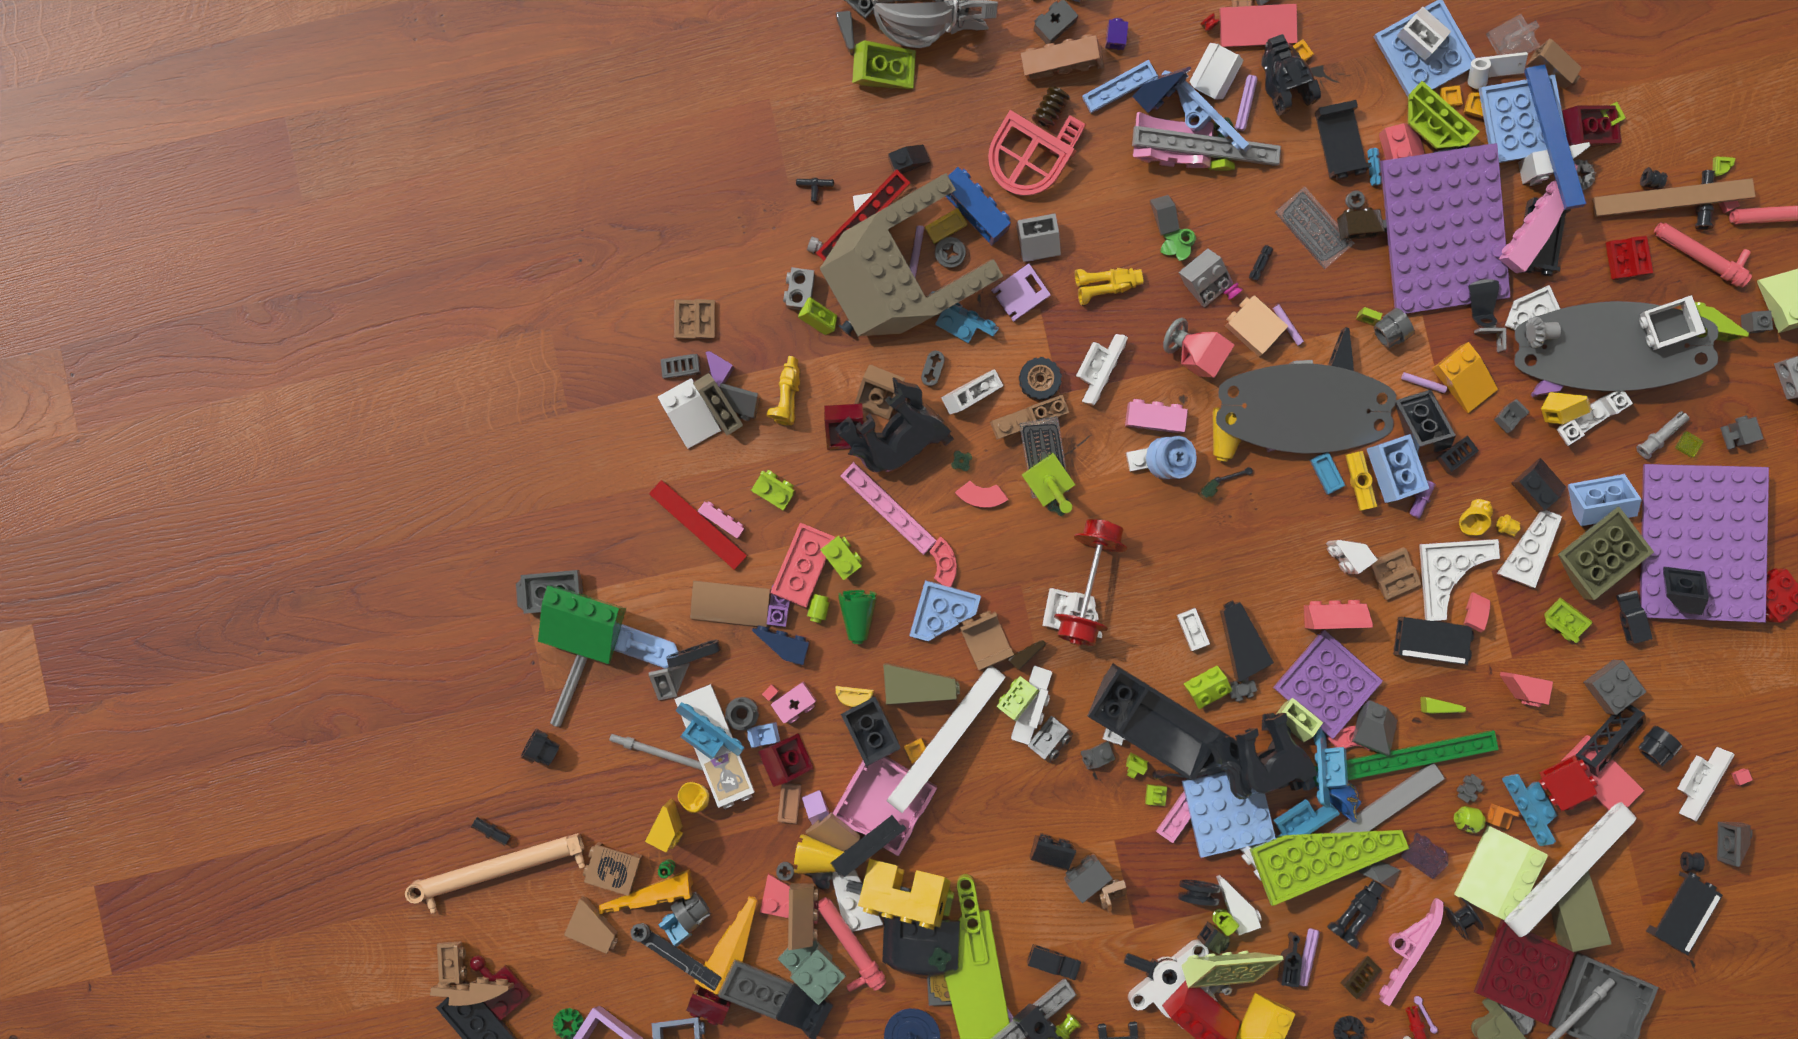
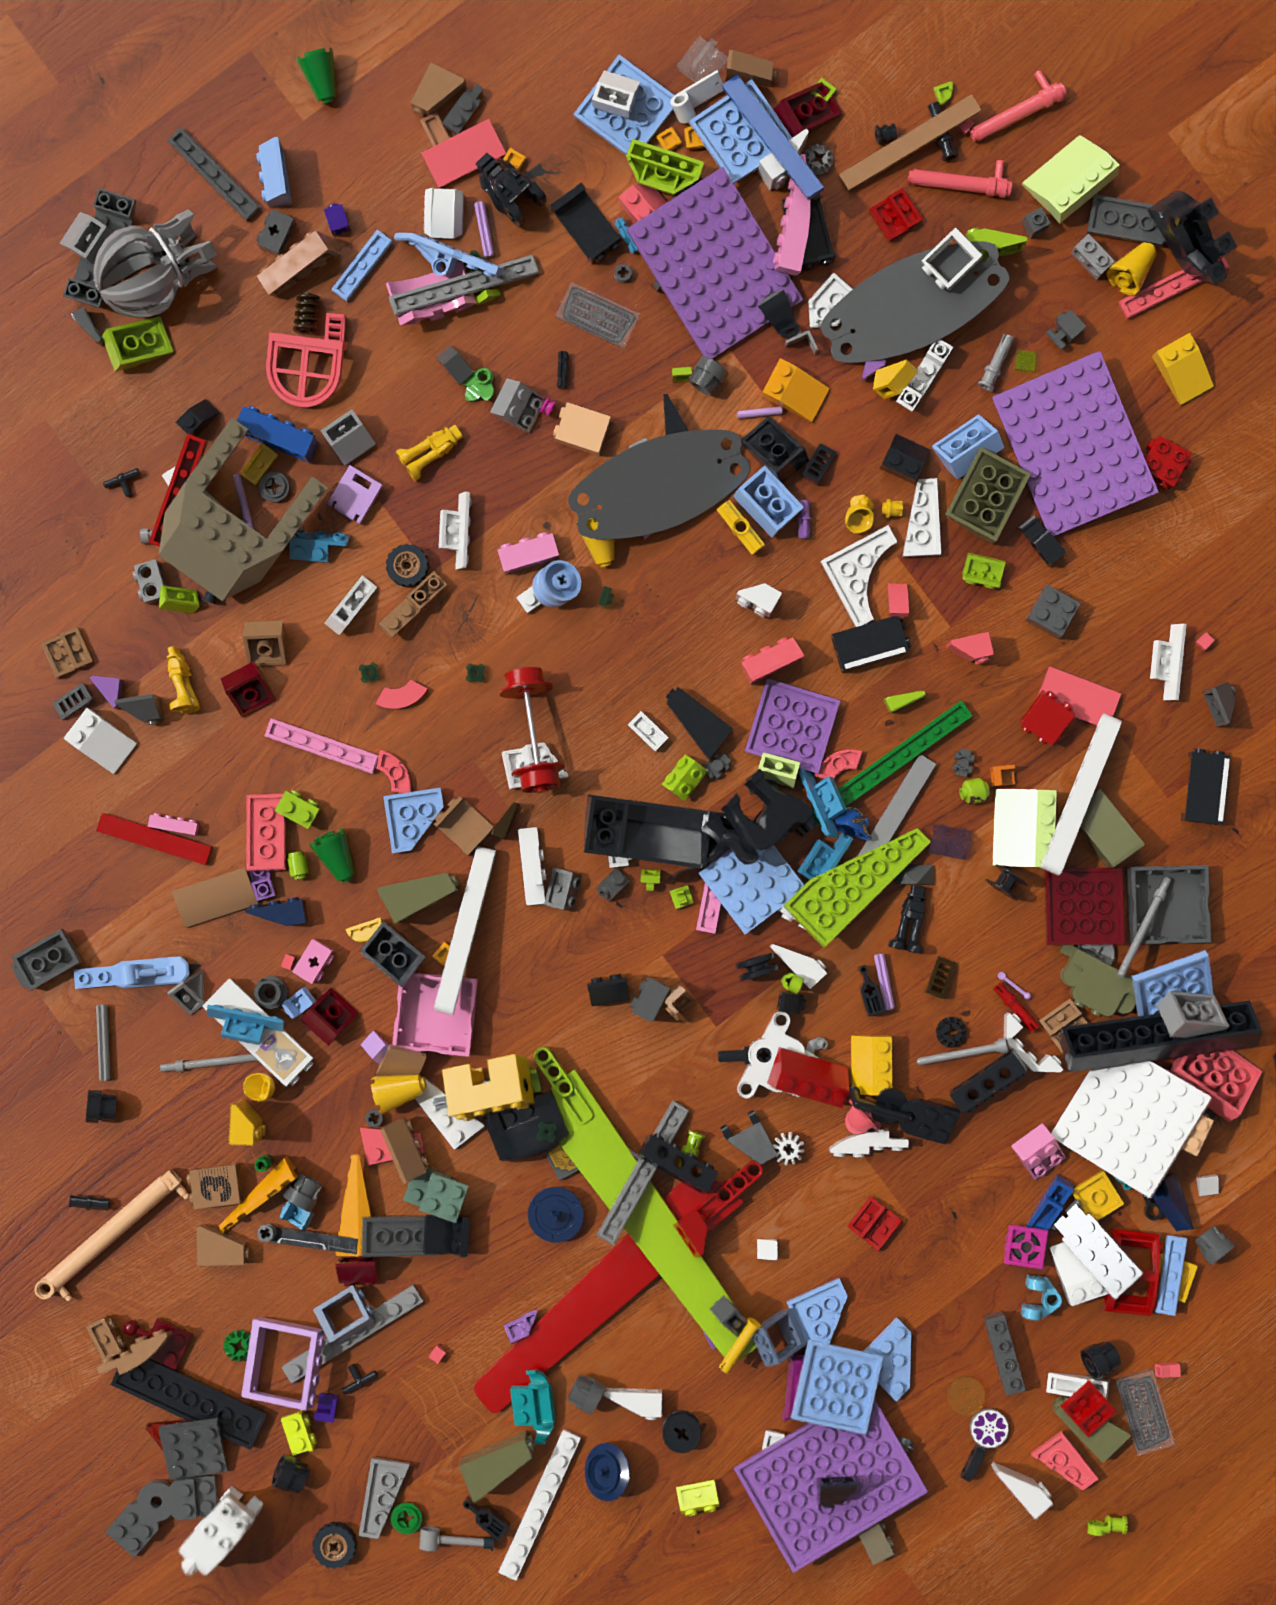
camera: 20 degrees left, 0 degrees up
green slope [538,586,627,664] -> none
black beam [666,639,721,667] -> none
dark tan brick [693,373,743,436] -> none
lime bracket [751,470,796,511] -> none
nougat tile [777,783,801,824] -> none
black rock [803,872,833,890] -> none
coral cylinder [817,897,886,992] -> none
black fence [830,815,906,879] -> none
black piece [835,377,954,472] -> none
dark grey beam [921,350,944,387] -> none
lime bracket [997,676,1039,721] -> none
tile [1019,416,1070,498] -> none
lime tile [1022,453,1075,513] -> none
black piece [1027,944,1081,980] -> none
dark blue slope [1132,66,1192,113] -> none
coral piece [1163,318,1234,377] -> none
yellowish green slope [1181,951,1284,988] -> none
red bush [1200,13,1219,32] -> none
black hinge [1214,467,1253,484] -> none
lavender piece [1273,305,1304,346] -> none
dark azure tile [1310,452,1345,494] -> none
dark brown brick [1337,207,1384,240] -> none
dark grey slope [1352,700,1398,756] -> none
medium nougat slope [1370,547,1421,600] -> none
bright pink piece [1379,898,1443,1006] -> none
dark grey bracket [1494,399,1529,433] -> none
dark azure bracket [1502,774,1557,846] -> none
light grey gear [1525,317,1561,348] -> none
black fence [1576,705,1646,777] -> none
black piece [1638,726,1683,767] -> none
black slope [1663,567,1709,615] -> none
black wheel [1680,852,1705,872] -> none

